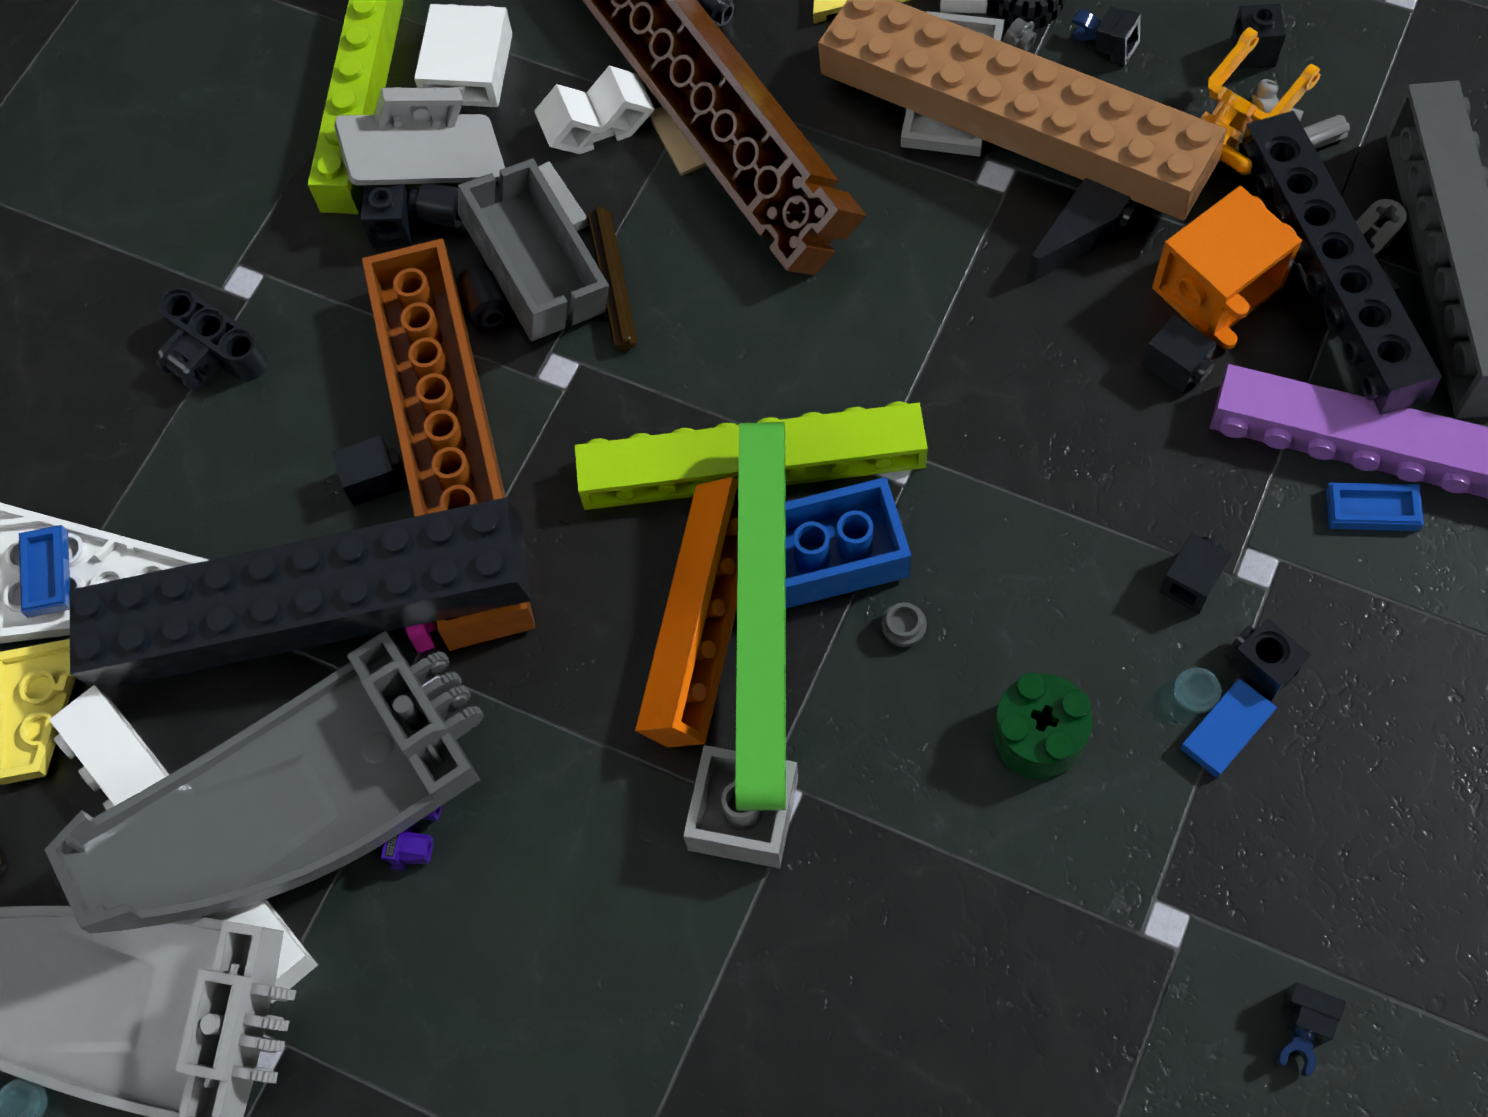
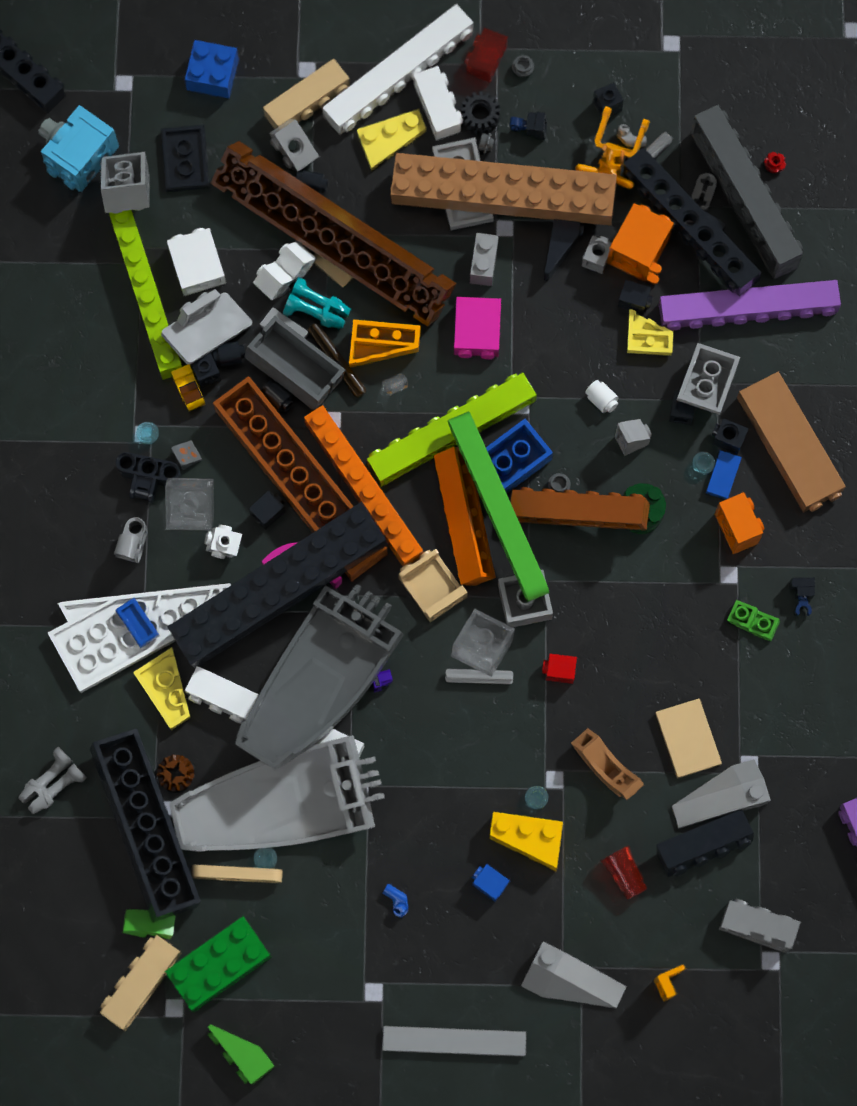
camera: 30 degrees left, 10 degrees up
blue tile [1326,483,1424,531] -> none
none -> light grey piece [114,517,148,563]
none -> clear light blue plate [136,422,159,444]
none -> clear brick [165,478,214,530]
none -> yellow leg [171,365,205,411]
none -> dark grey slope [171,440,202,470]
none -> white brick [204,525,242,559]
none -> teal piece [283,277,351,329]
none -> orange brick [304,405,423,566]
none -> light orange wedge [349,320,421,368]
none -> clear slope [382,373,408,396]
none -> tan panel [399,549,468,622]
none -> light grey axle [445,669,513,684]
none -> clear brick [451,609,515,677]
none -> dark pink brick [454,297,501,359]
none -> light grey brick [470,233,499,286]
none -> dark orange brick [511,487,650,530]
none -> red brick [542,654,577,684]
none -> light grey brick [582,236,612,274]
none -> white brick [585,380,618,413]
none -> light grey slope [615,419,652,456]
none -> light yellow wing [627,310,673,356]
none -> light grey slope [677,343,740,415]
none -> orange brick [714,492,764,554]
none -> bright green slope [727,600,780,641]
none -> medium nougat brick [737,371,846,512]

